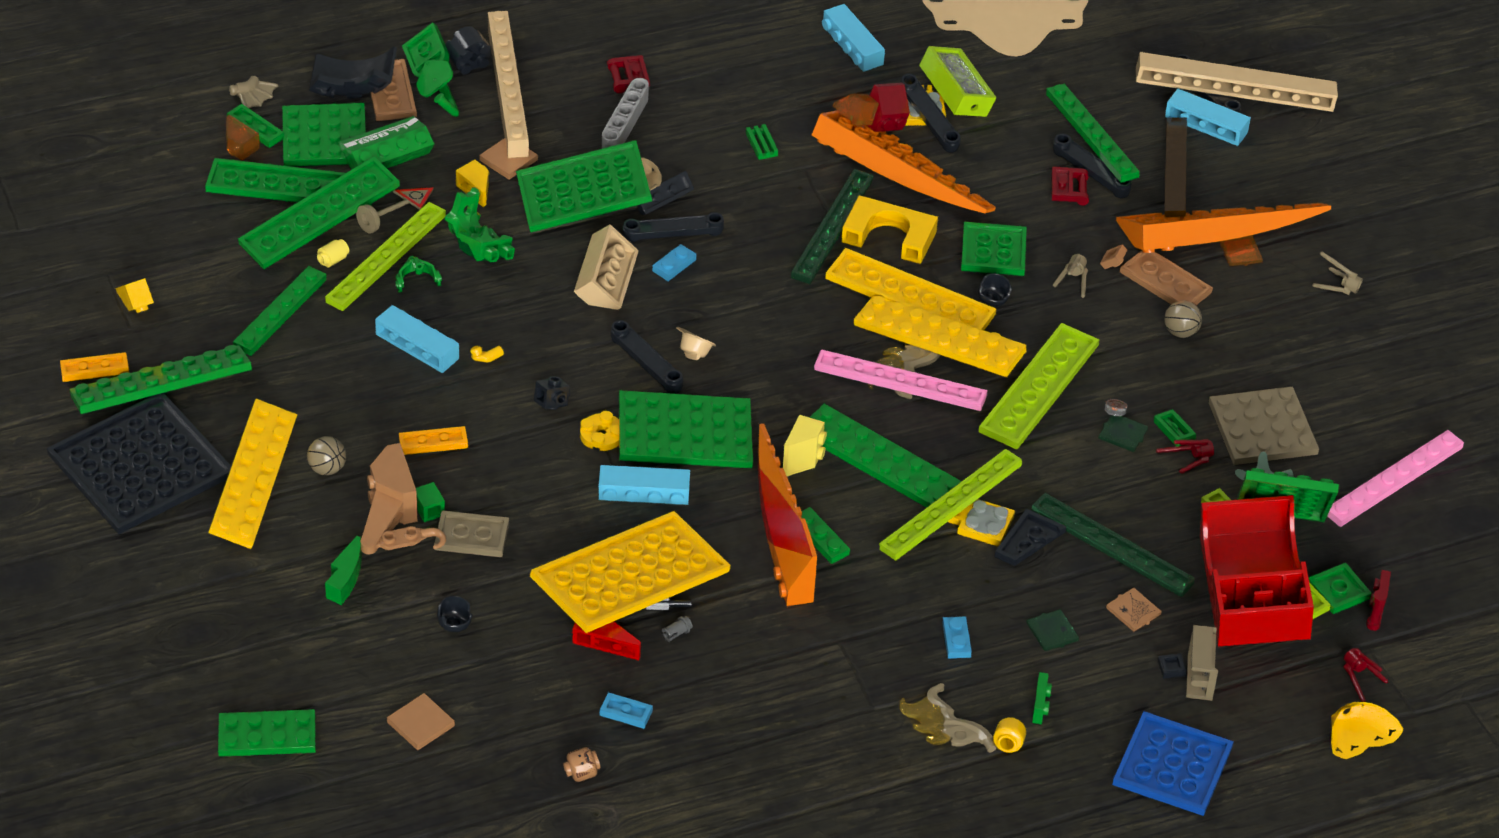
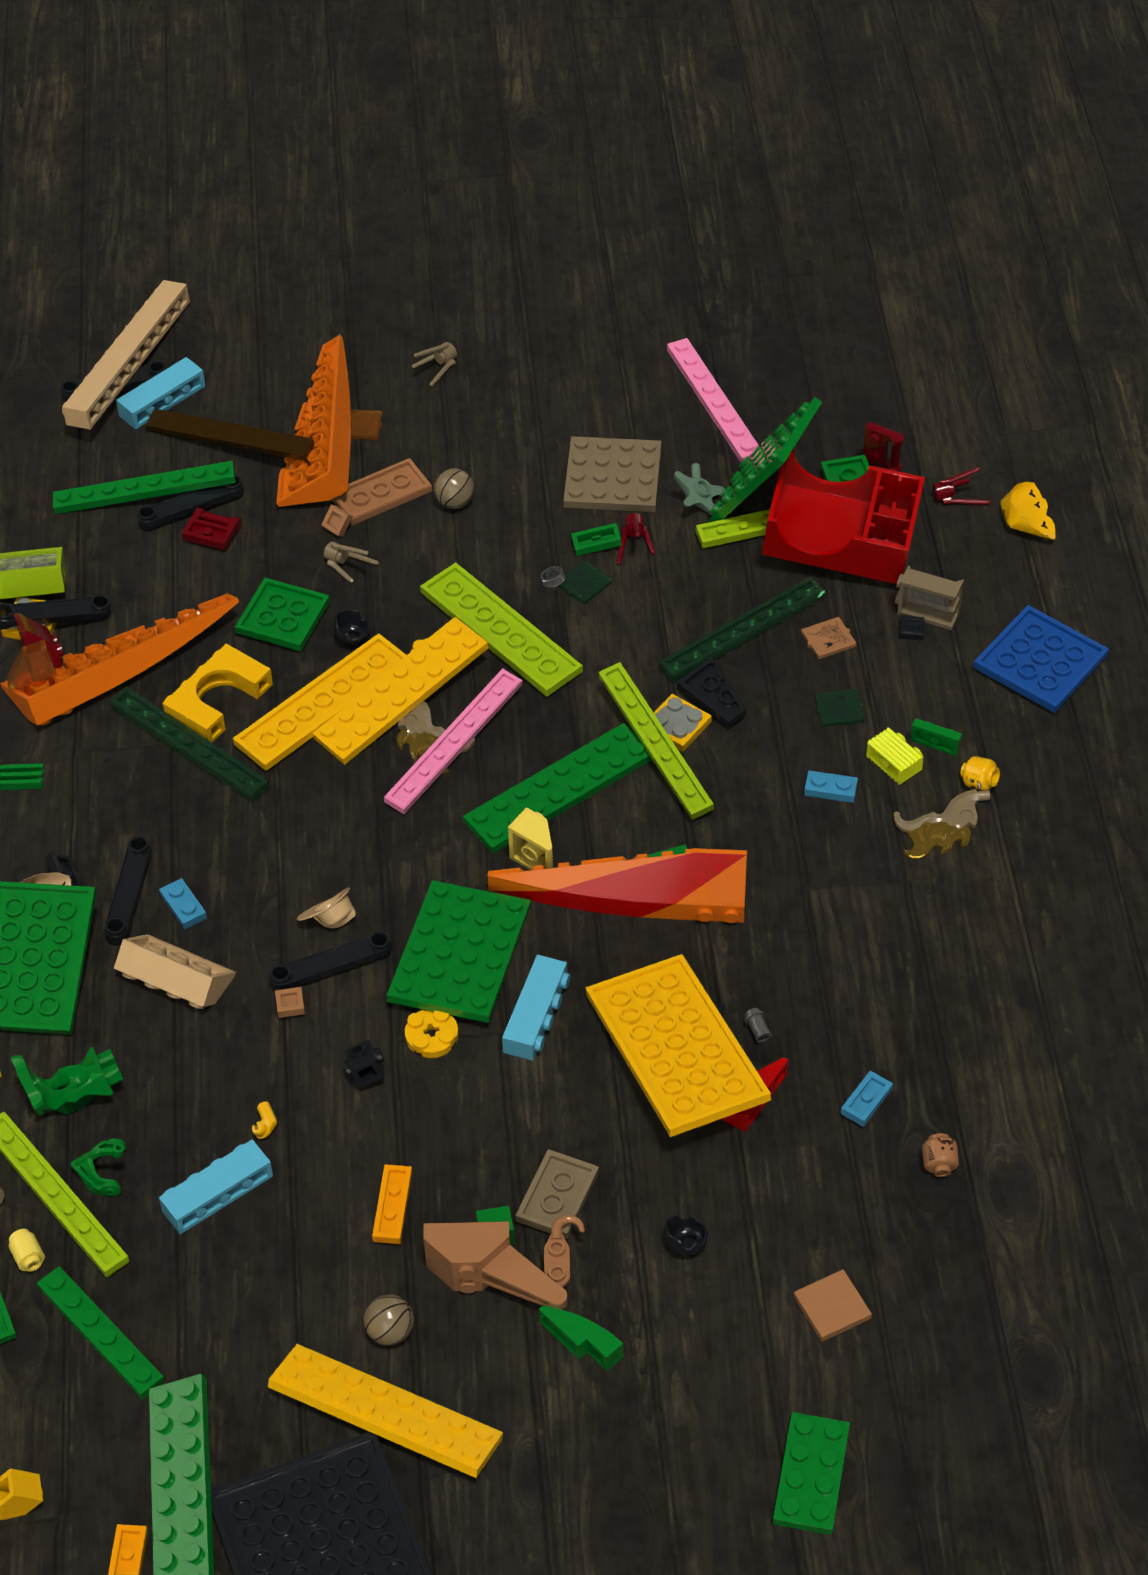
camera: 70 degrees left, 5 degrees up
none -> medium nougat plate [275,987,305,1018]
none -> neon yellow brick [866,728,924,785]

